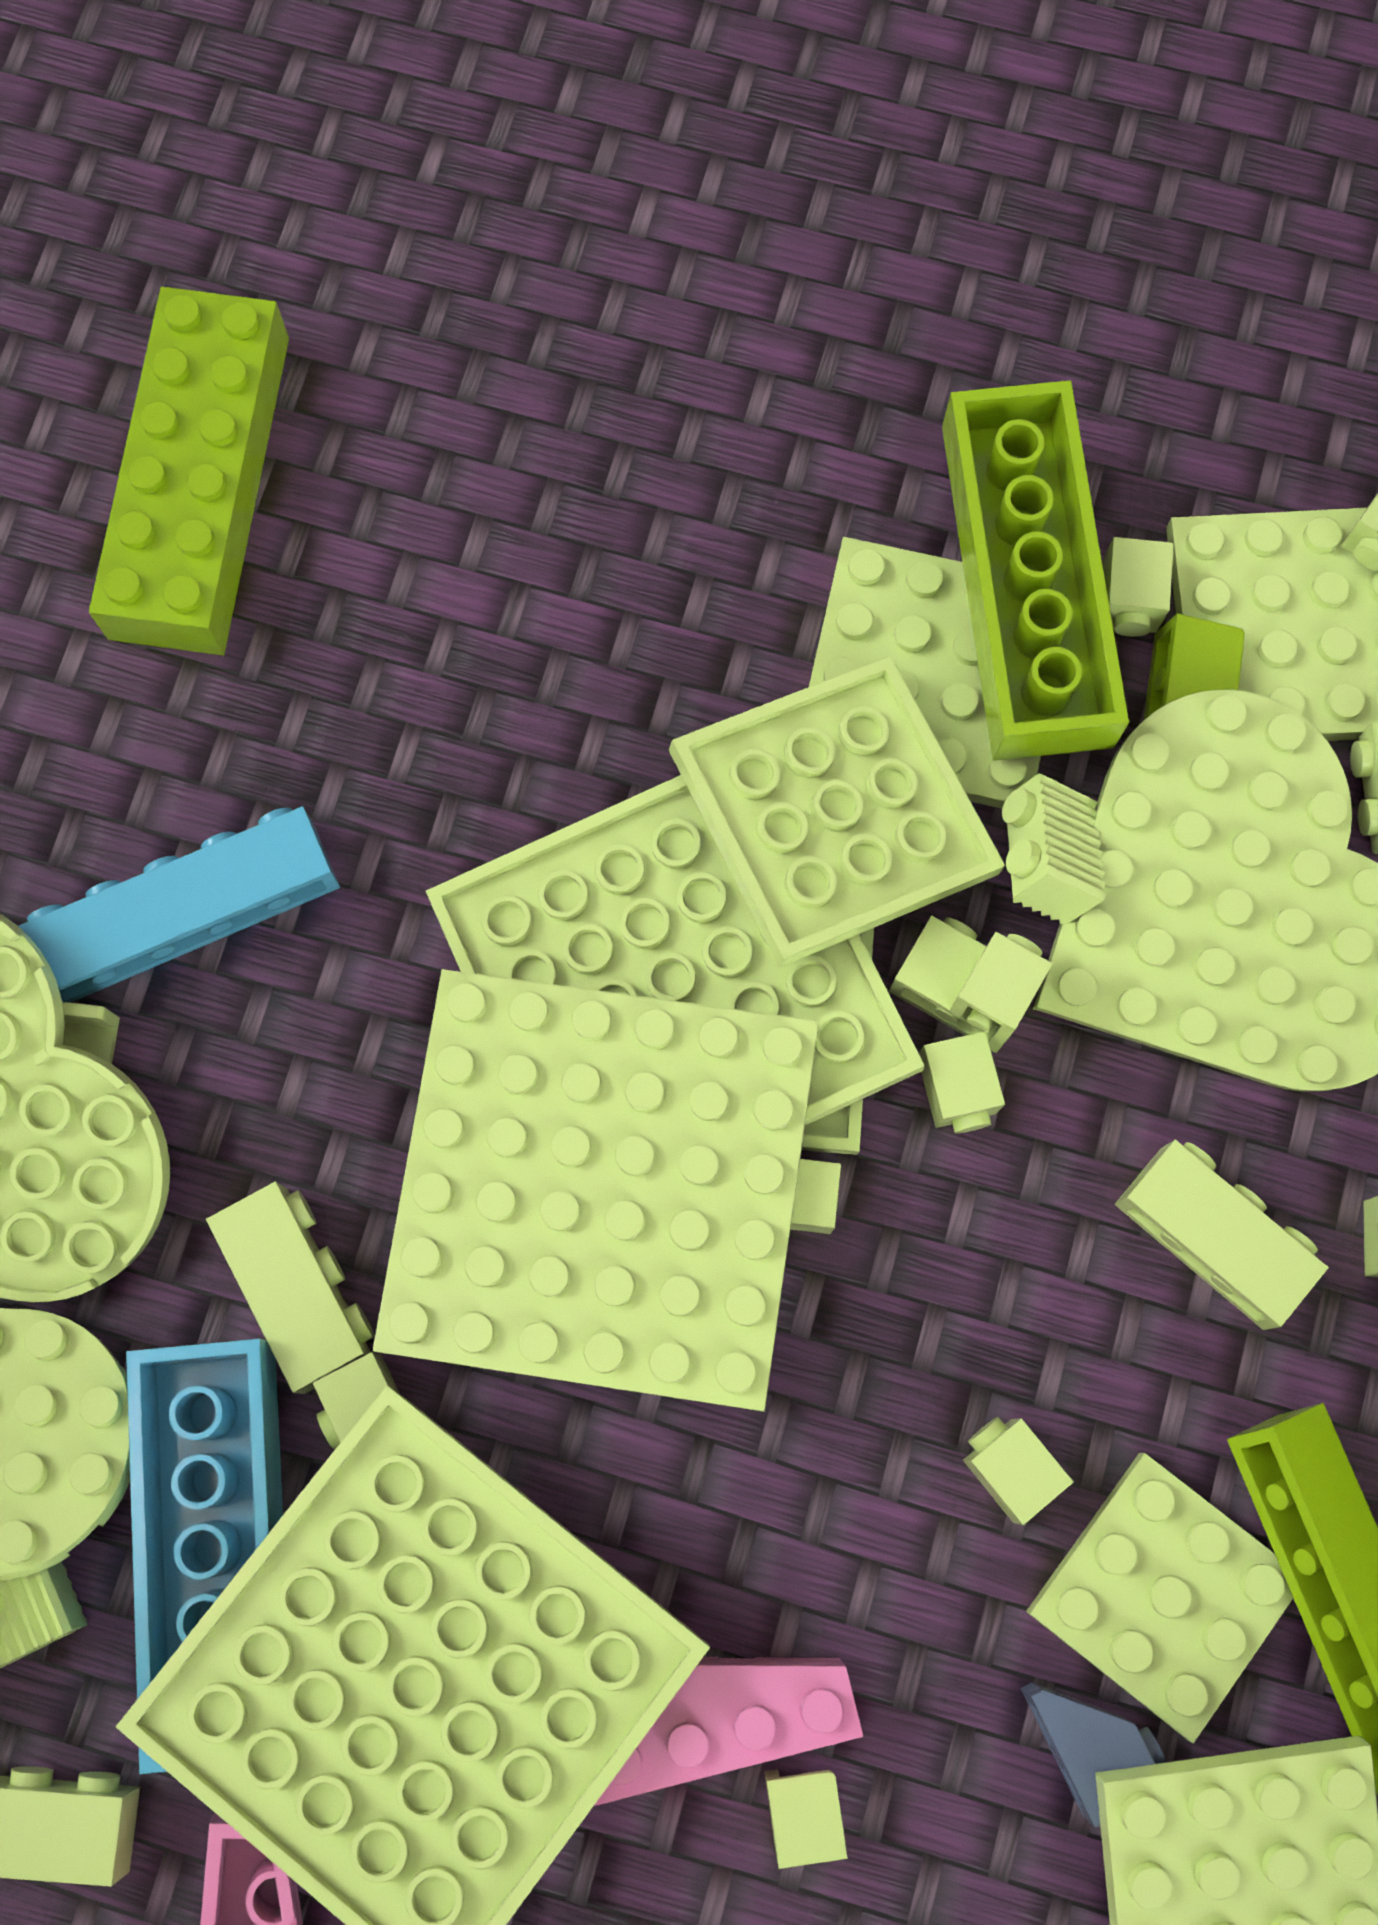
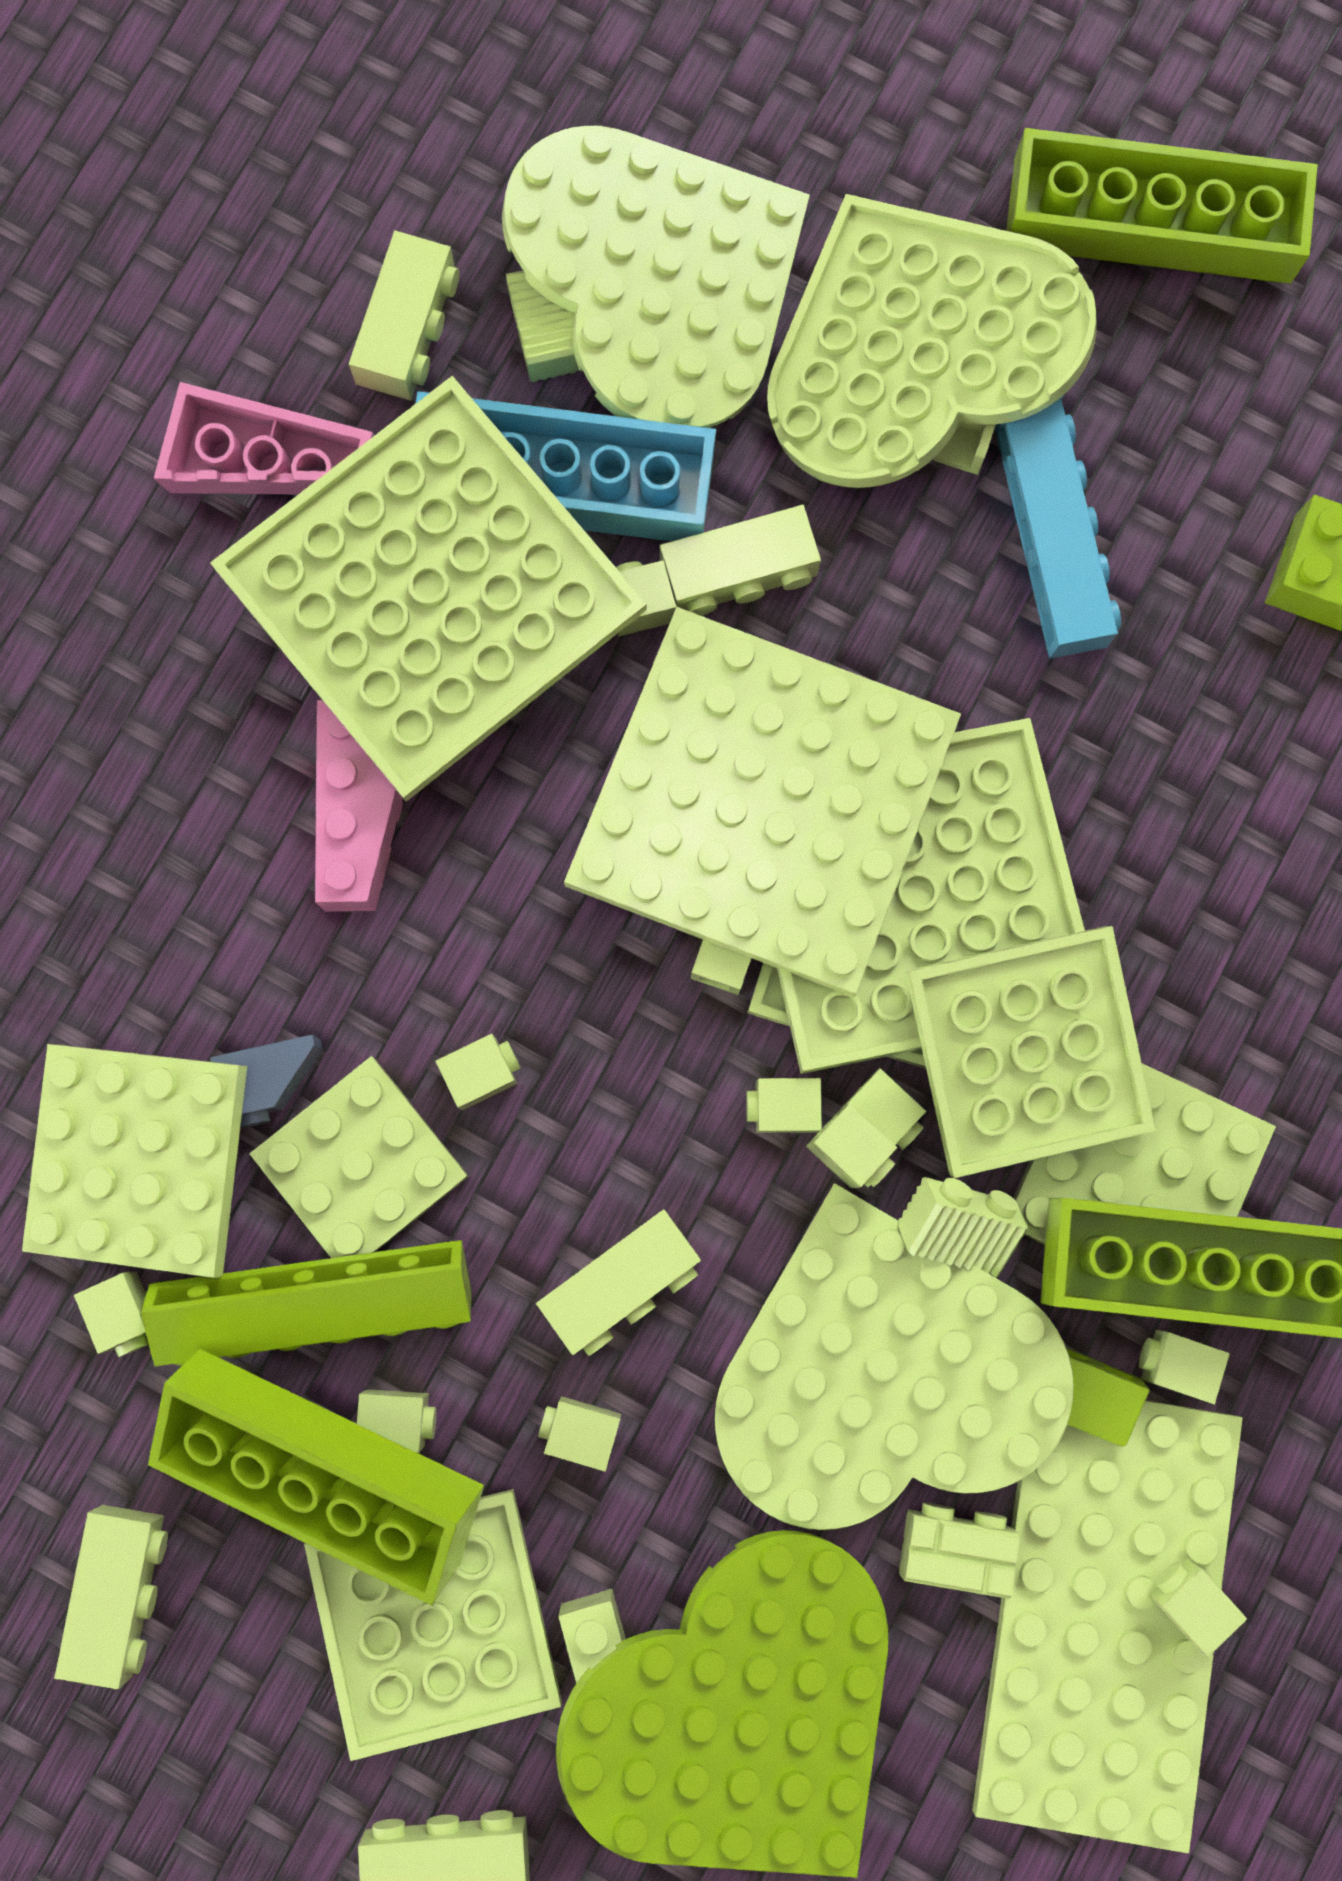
camera: 100 degrees right, 5 degrees up
yellowish green panel [765,1769,847,1869] -> none

